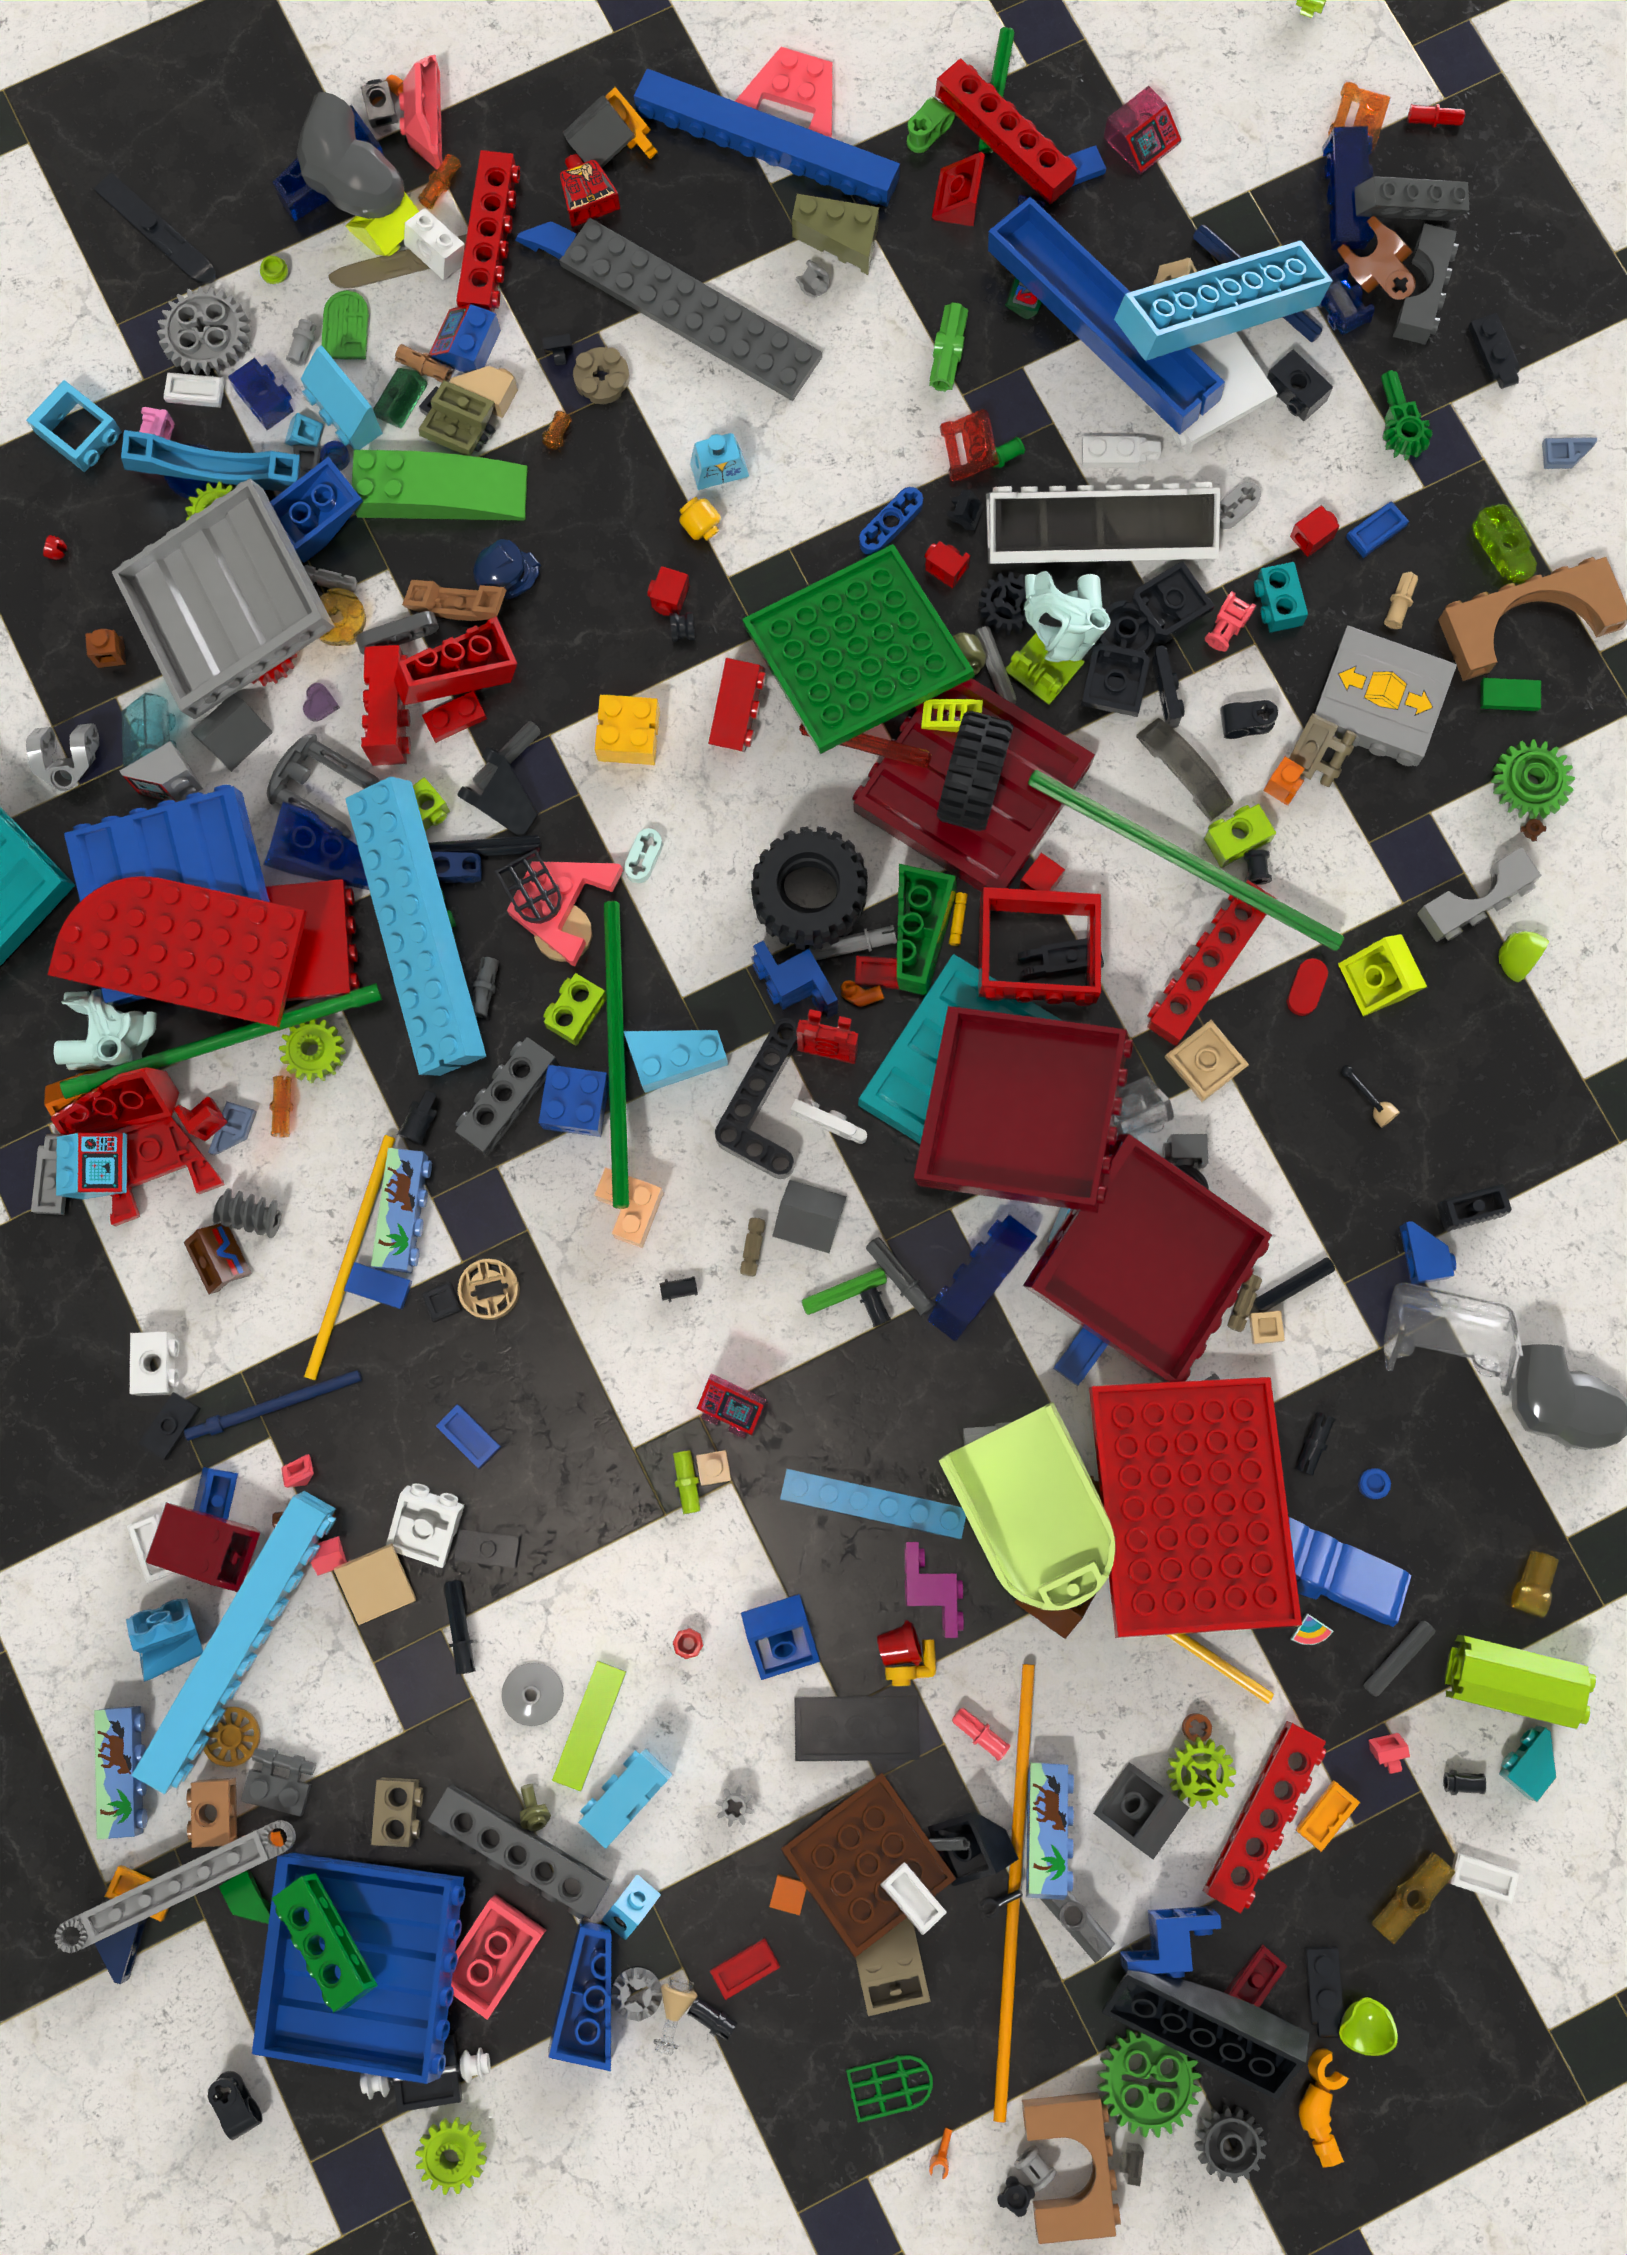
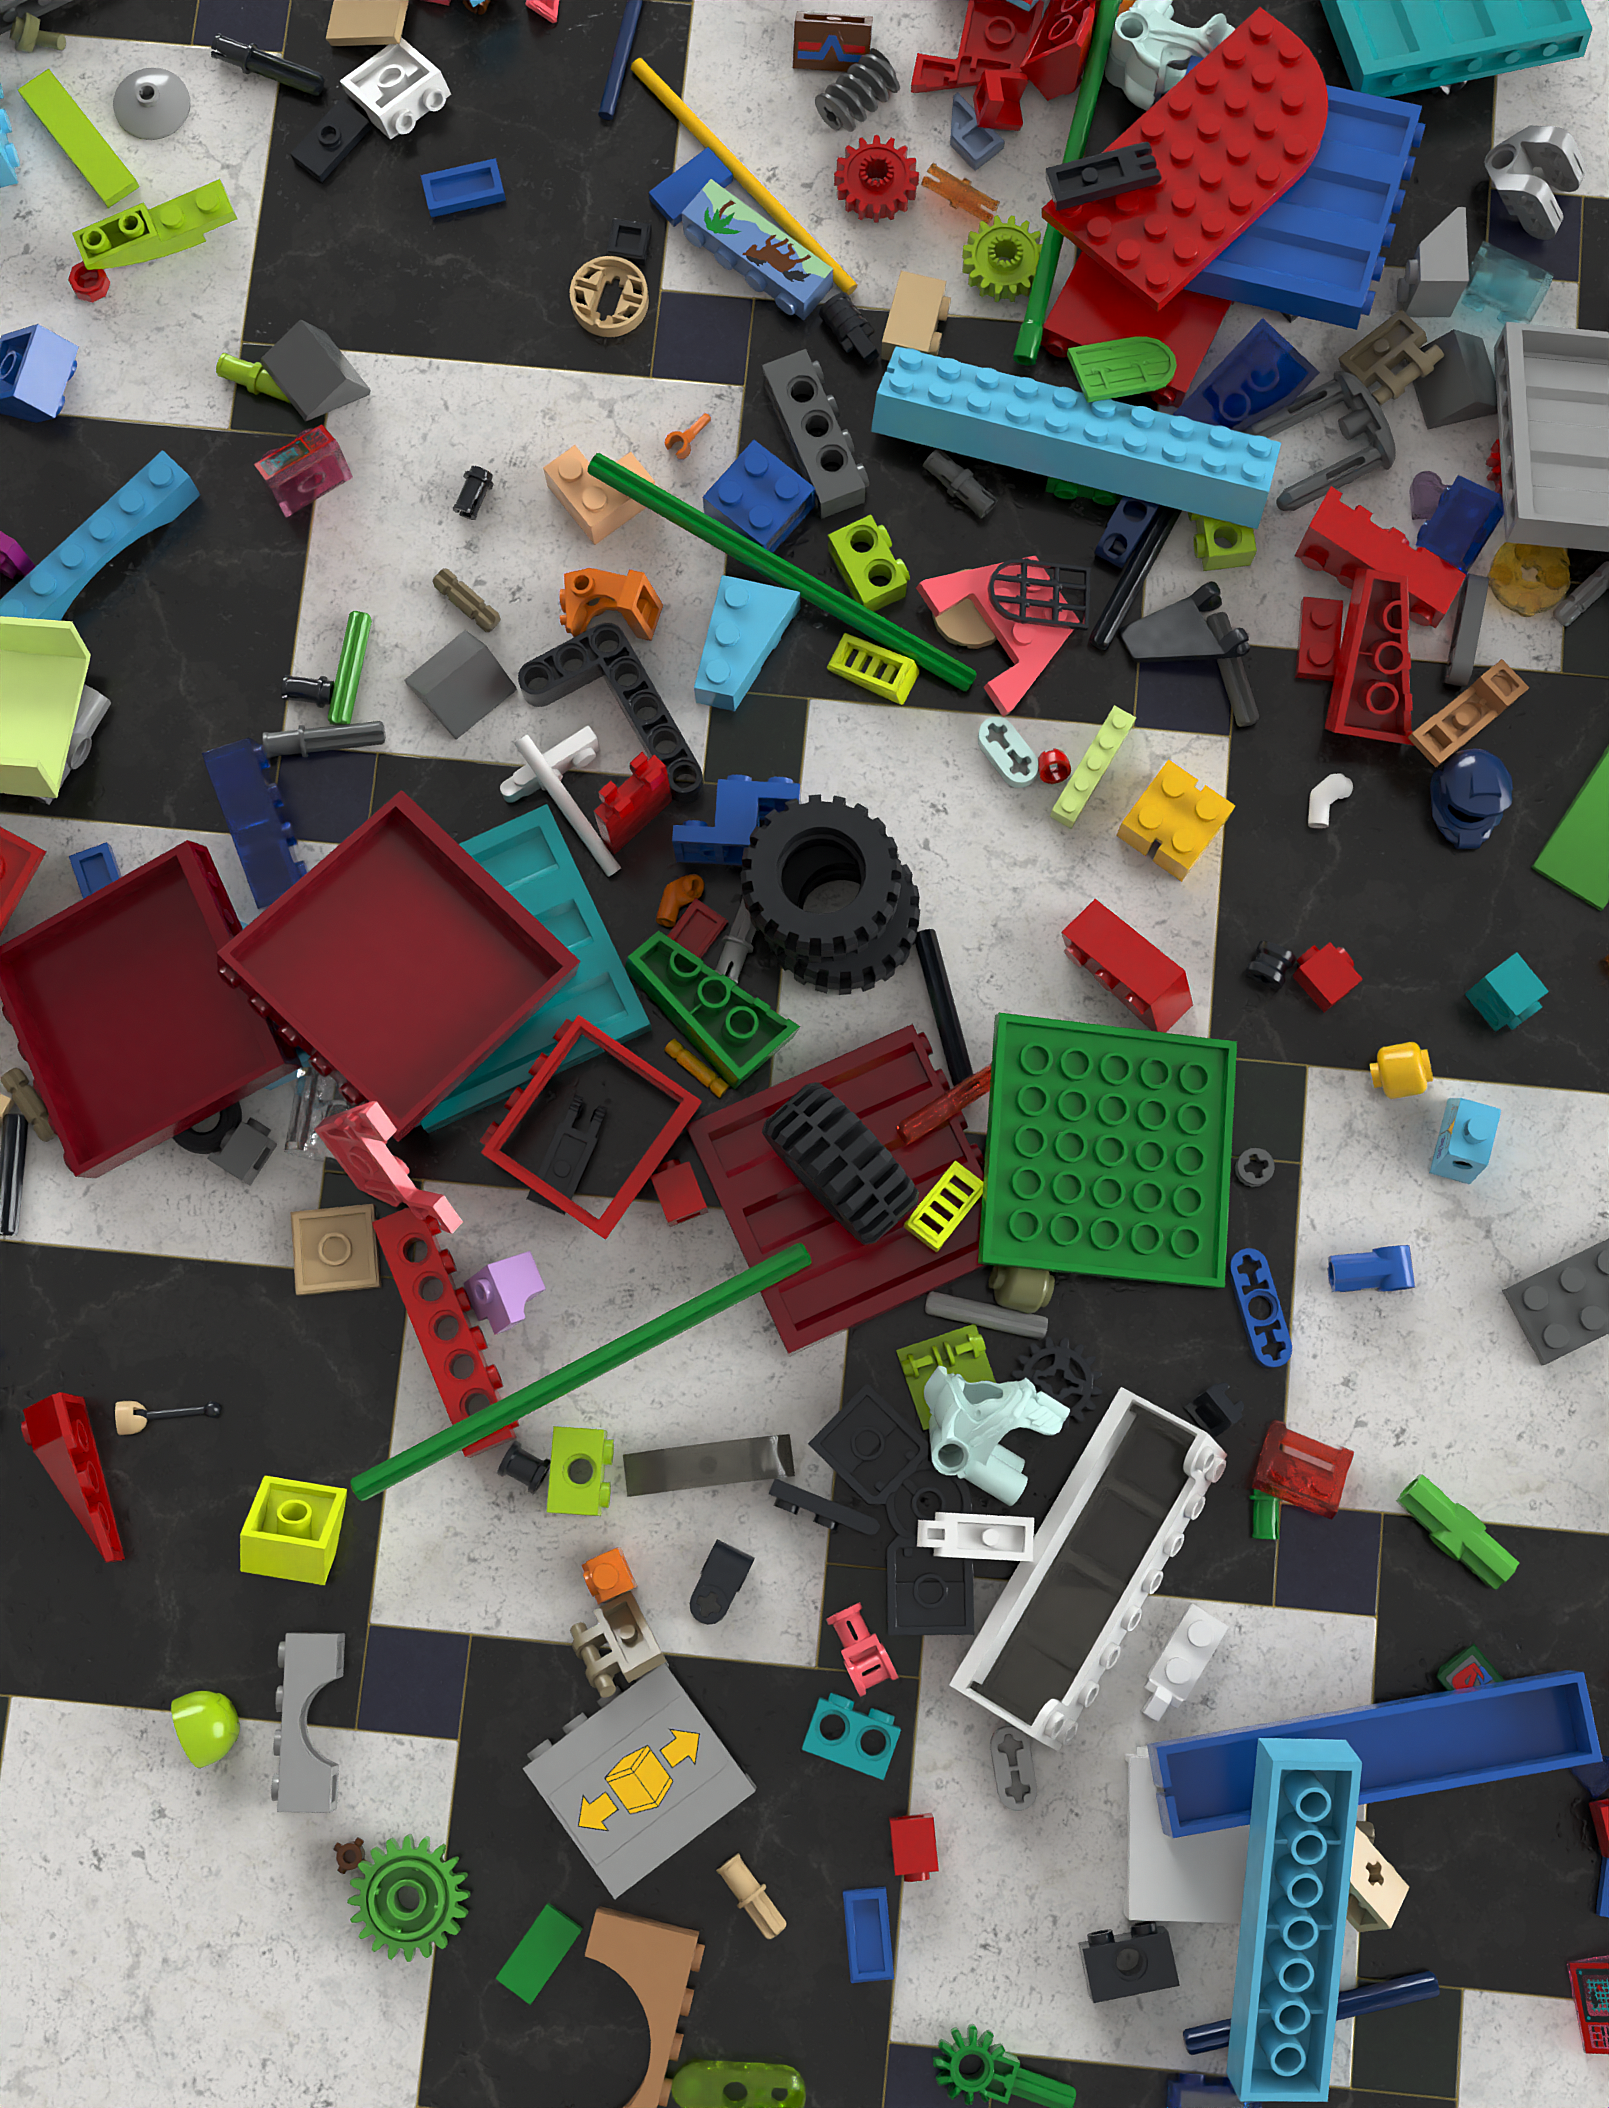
camera: 120 degrees right, 0 degrees up
tan plate [696,1450,731,1486] -> none
red brick [924,541,971,589] -> none
red tile [1287,958,1328,1016] -> none
none -> red wedge [21,1392,125,1562]
none -> lime slope [72,179,238,270]
none -> dark grey slope [260,319,371,421]
none -> coral wing [314,1101,463,1234]
none -> lavender brick [463,1251,546,1335]
none -> white bar [514,734,621,877]
none -> orange tile [559,568,663,641]
none -> orange hand [665,413,711,459]
none -> neon yellow slope [827,633,919,705]
none -> red gear [834,135,919,223]
none -> tan brick [881,270,951,361]
none -> black axle [915,929,974,1087]
none -> white hinge [917,1512,1034,1562]
none -> red hinge [1038,748,1071,784]
none -> black hinge [1045,142,1162,211]
none -> yellowish green piece [1050,705,1136,829]
none -> bright green window [1067,337,1177,403]
none -> dark grey bush [1234,1148,1275,1187]
none -> white arm [1308,774,1353,828]
none -> blue piece [1327,1245,1415,1292]
none -> dark tan plate [1338,309,1444,406]
none -> clear blue brick [1415,475,1504,575]
none -> teal brick [1465,952,1549,1032]

